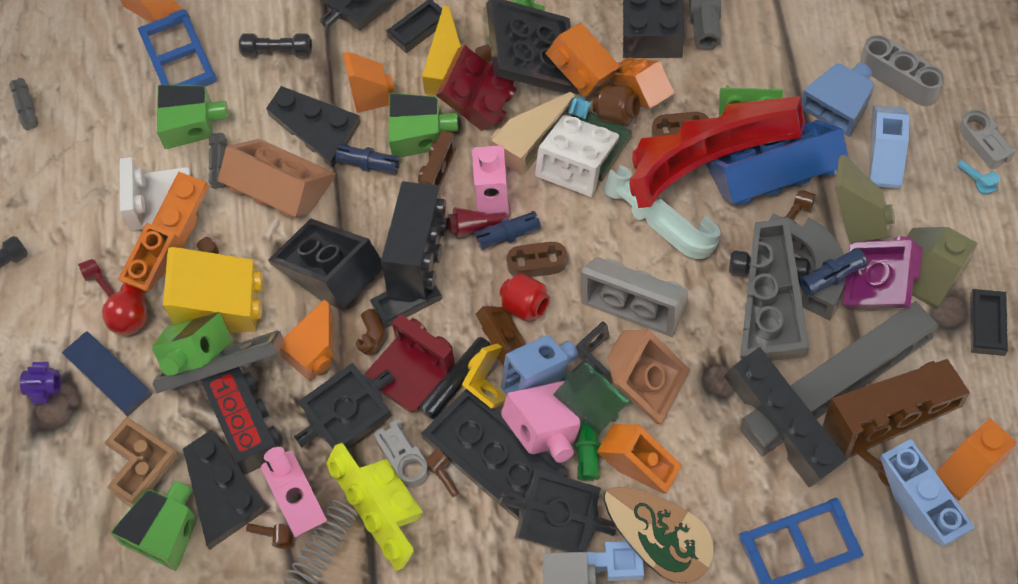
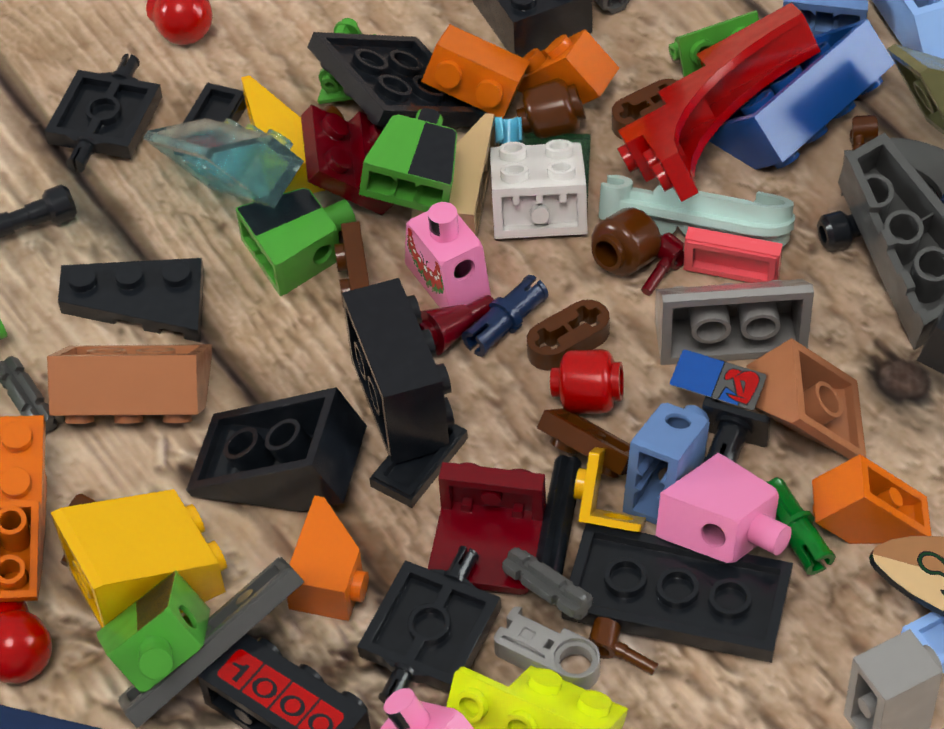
camera: 30 degrees left, 10 degrees down
dark blue pin [335,143,400,176] -> none
orange slope [343,52,395,113] -> none
reddish brown arm [356,309,386,355] -> none
black plate [499,468,616,553] -> none
clear green piece [553,362,630,435] -> none
none -> clear light blue slope [143,118,304,209]
none -> bright green torso [359,108,457,212]
none -> dark grey axle [502,548,593,620]
none -> reddish brown head [591,207,661,276]
none -> dark red hand [641,233,684,296]
none -> sticker [670,349,767,410]
none -> coral tile [683,226,783,283]

